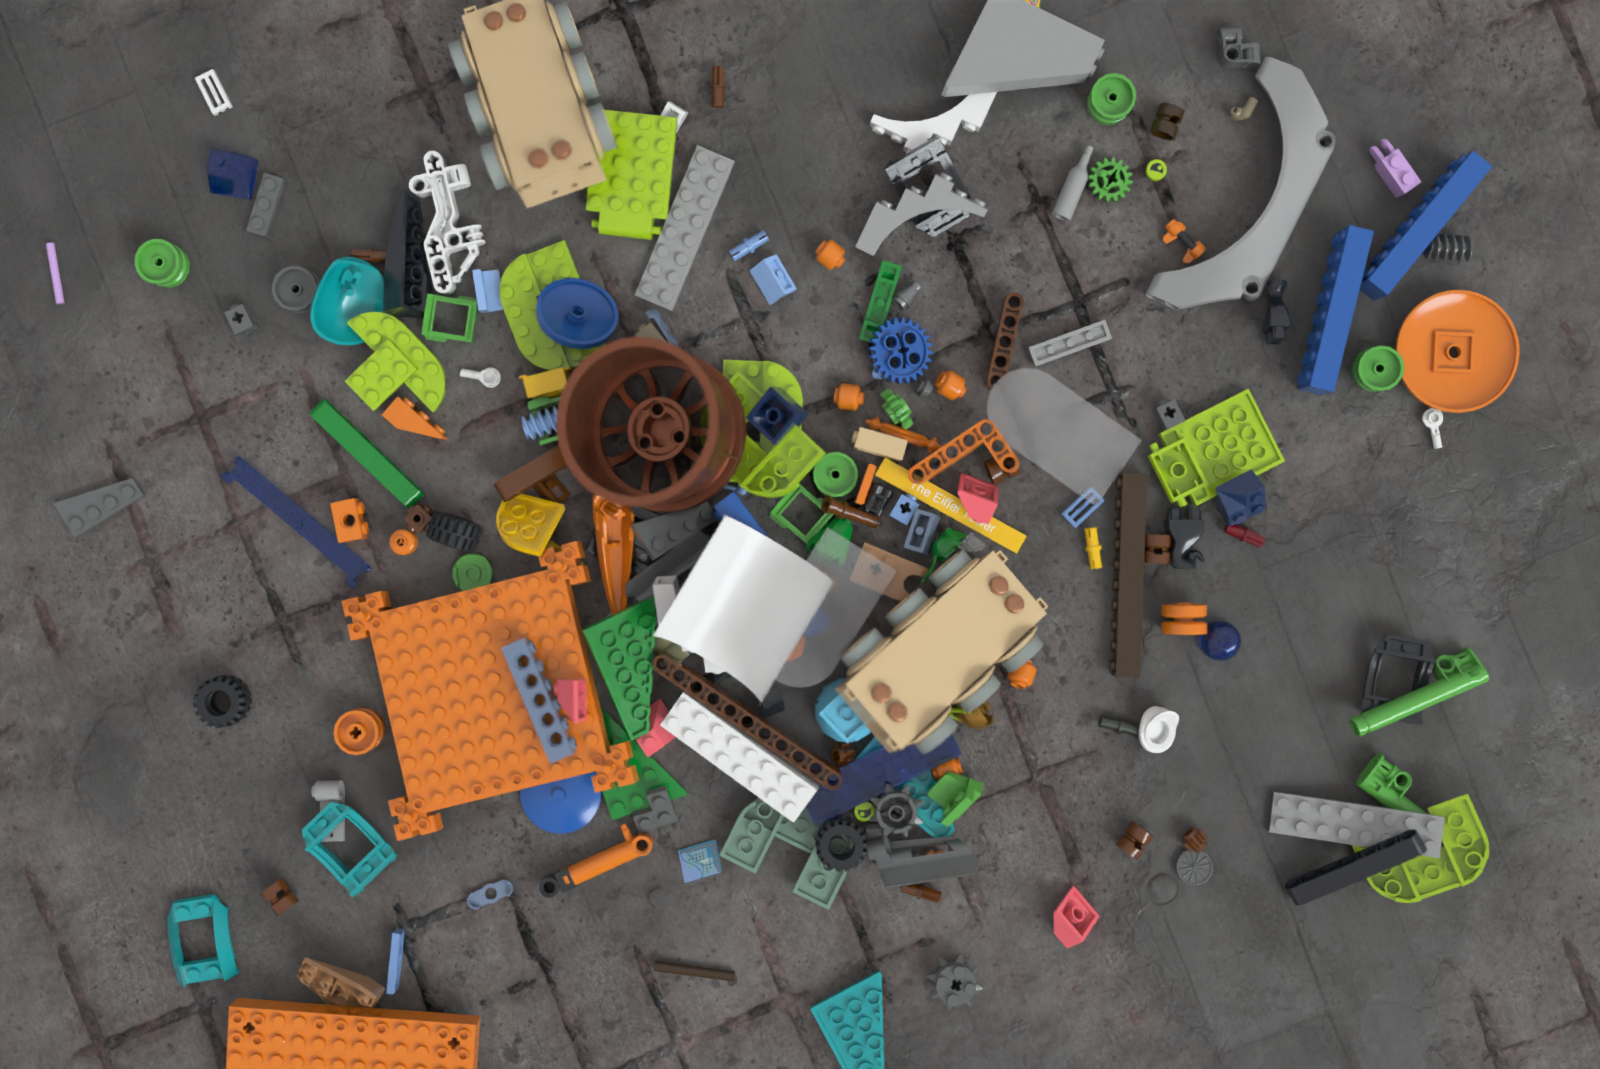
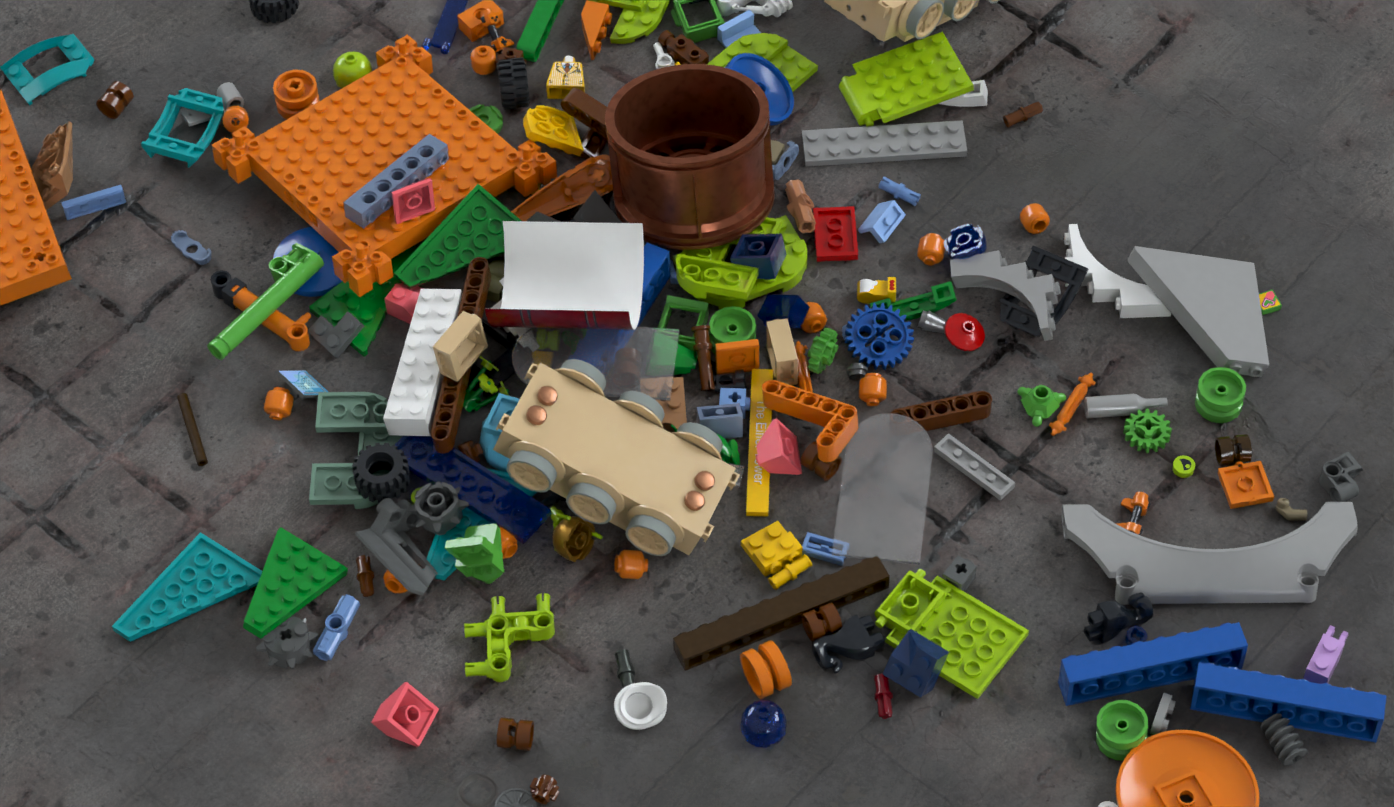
camera: 65 degrees right, 35 degrees down
none -> bright green piece [207,243,324,360]
none -> orange head [223,105,249,133]
none -> green wing [243,527,348,639]
none -> orange head [264,387,294,421]
none -> medium blue piece [313,594,360,661]
none -> lime cylinder [333,51,372,88]
none -> tan window [433,311,488,382]
none -> plant [463,356,510,412]
none -> lime pin [464,593,555,682]
none -> orange piece [480,8,514,53]
none -> yellow torso [546,56,585,99]
none -> reddish brown brick [658,30,709,65]
none -> yellow plate [741,521,803,577]
none -> clear blue brick [757,295,810,328]
none -> nougat piece [785,179,816,233]
none -> red plate [813,206,858,262]
none -> yellow leg [857,277,896,304]
none -> clear blue cylinder [944,224,987,260]
none -> red dish [944,313,985,351]
none -> bright green rock [1018,385,1066,427]
none -> orange head [1019,203,1050,234]
none -> orange wheel [1049,373,1096,436]
none -> clear blue bush [1125,626,1147,645]
none -> light grey plate [1150,693,1176,735]
none -> orange plate [1218,461,1274,509]

